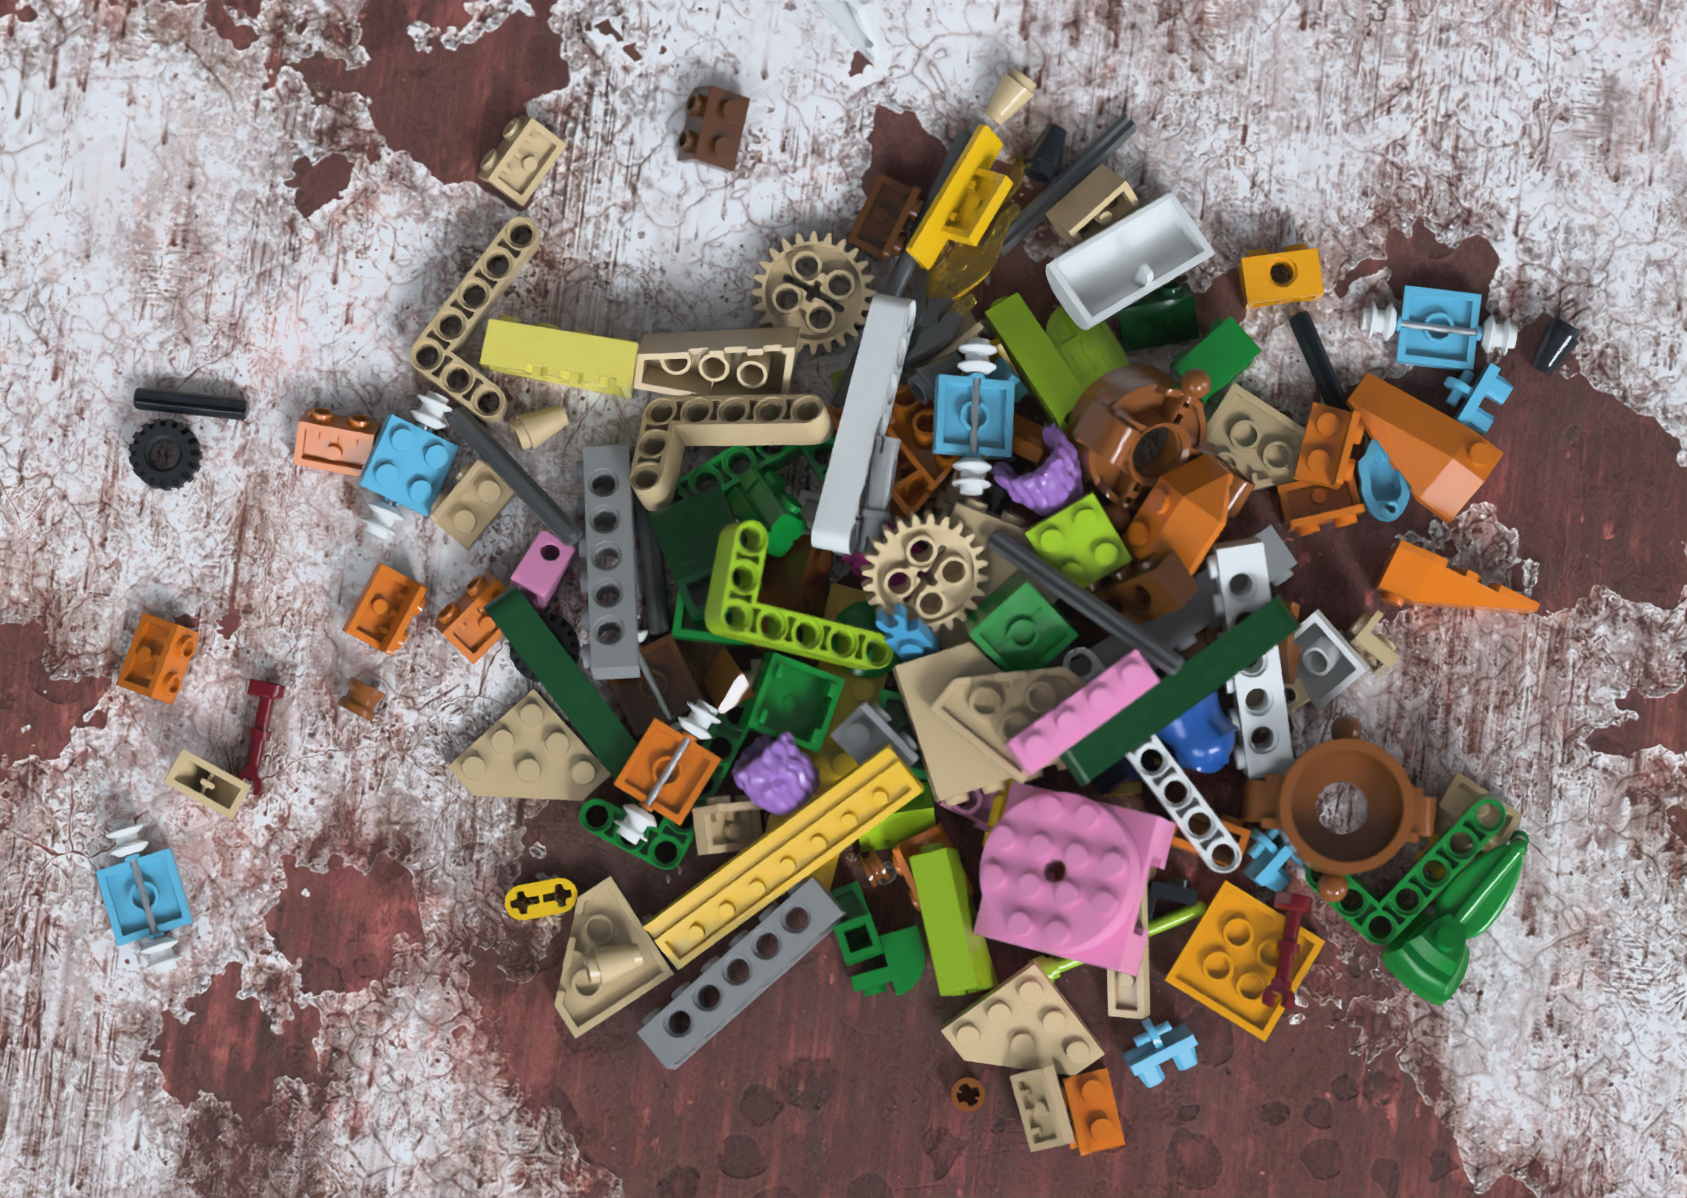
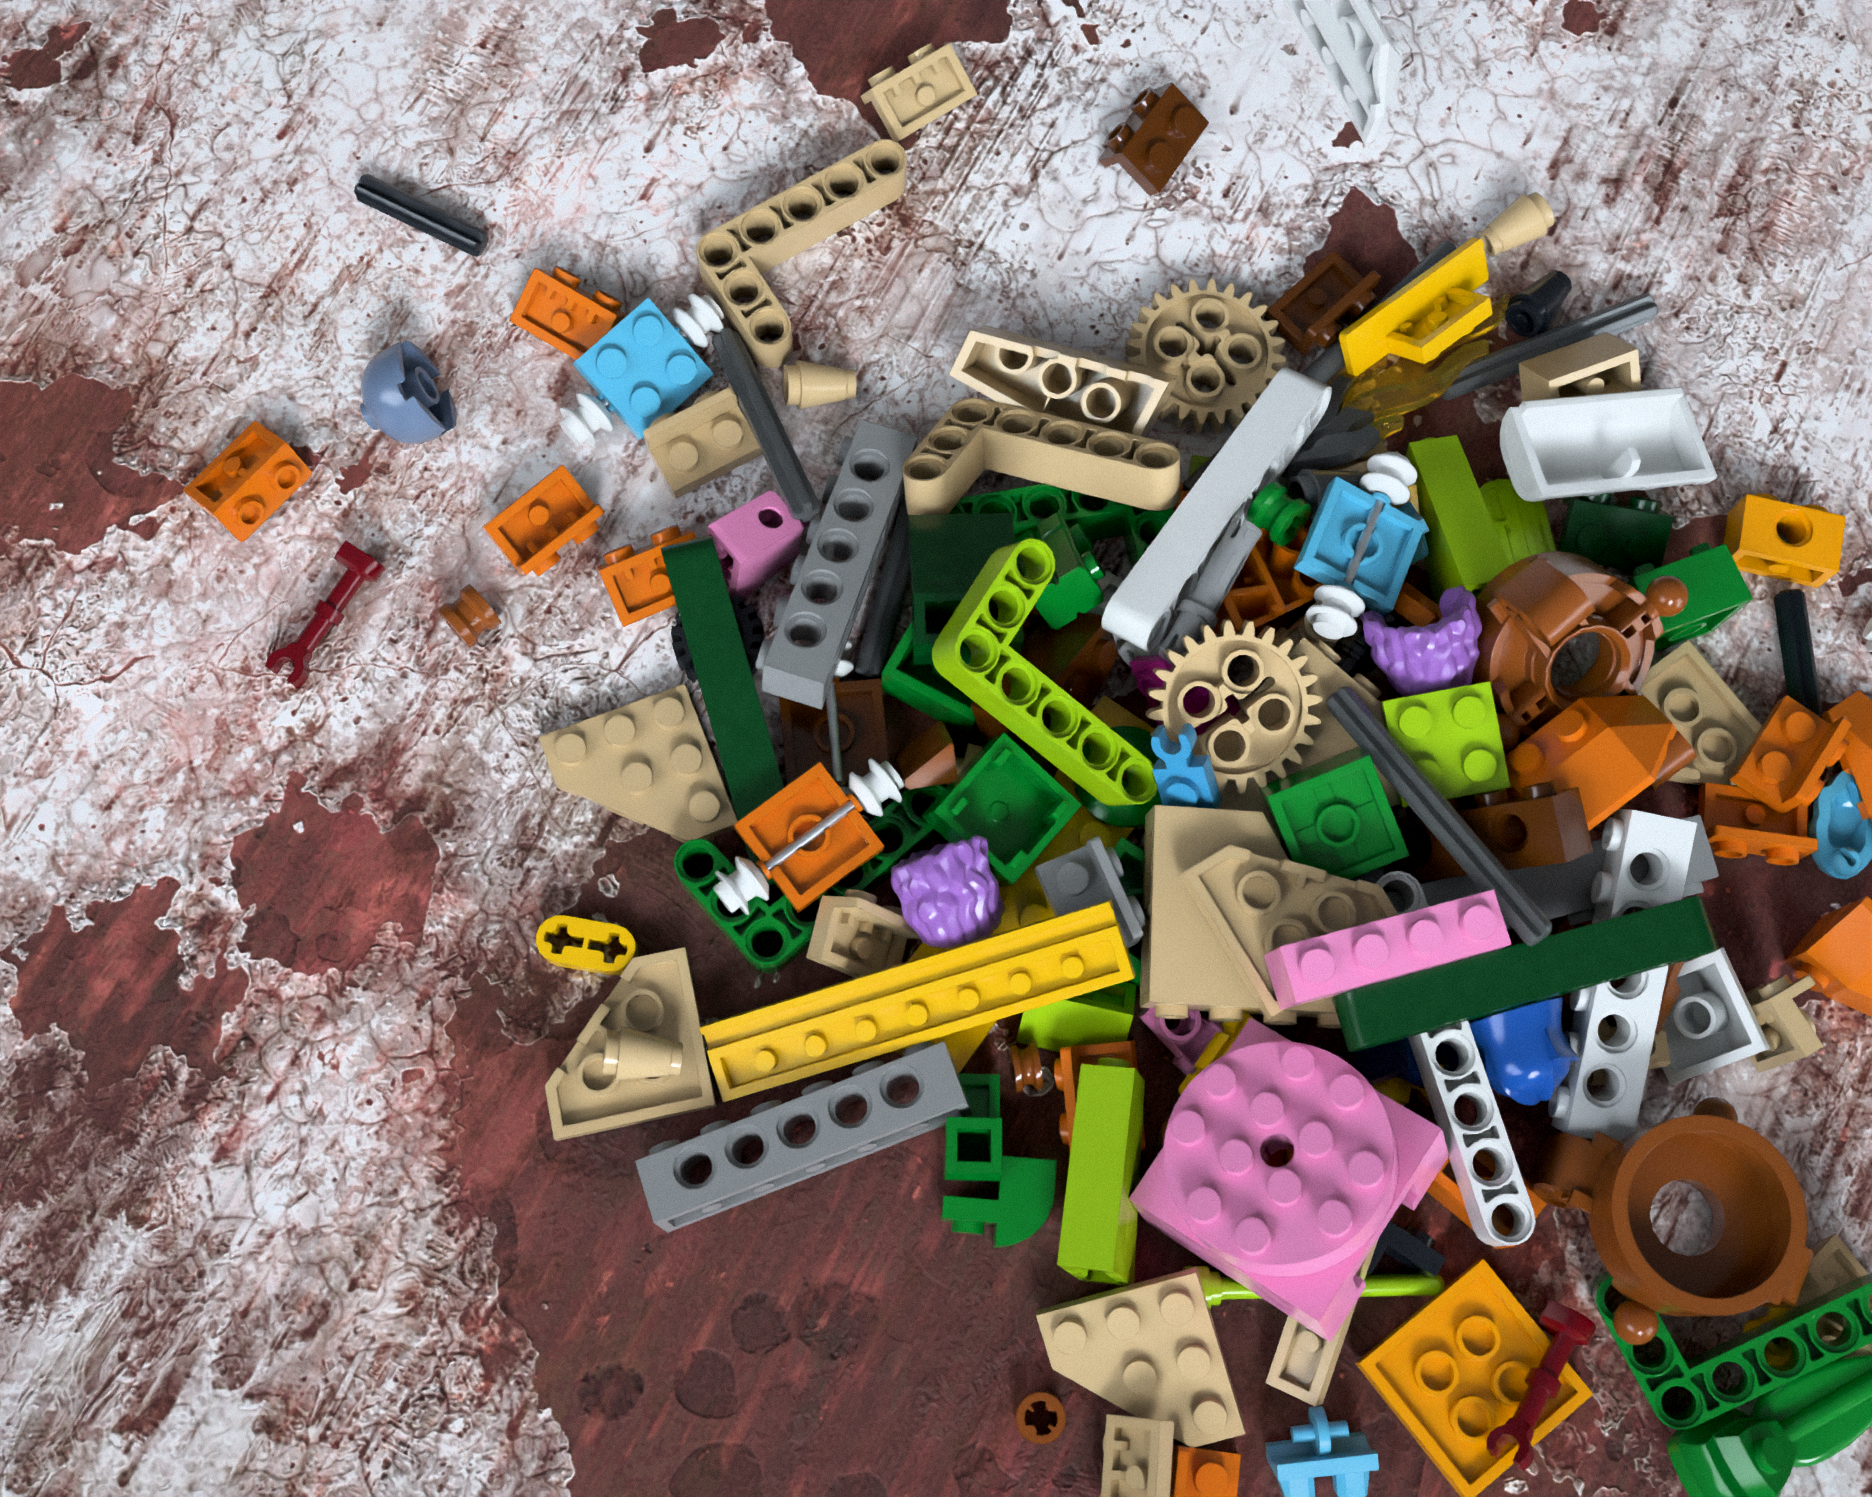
camera: 15 degrees right, 10 degrees down
medium azure plate [95,819,195,975] -> none
black tyre [128,418,202,491] -> none
tan slope [163,748,251,820] -> none
light yellow wedge [479,315,640,399] -> none
medium azure hips [1242,828,1304,892] -> none
none -> sand blue cylinder [360,341,457,444]
none -> green wheel [1246,481,1311,547]

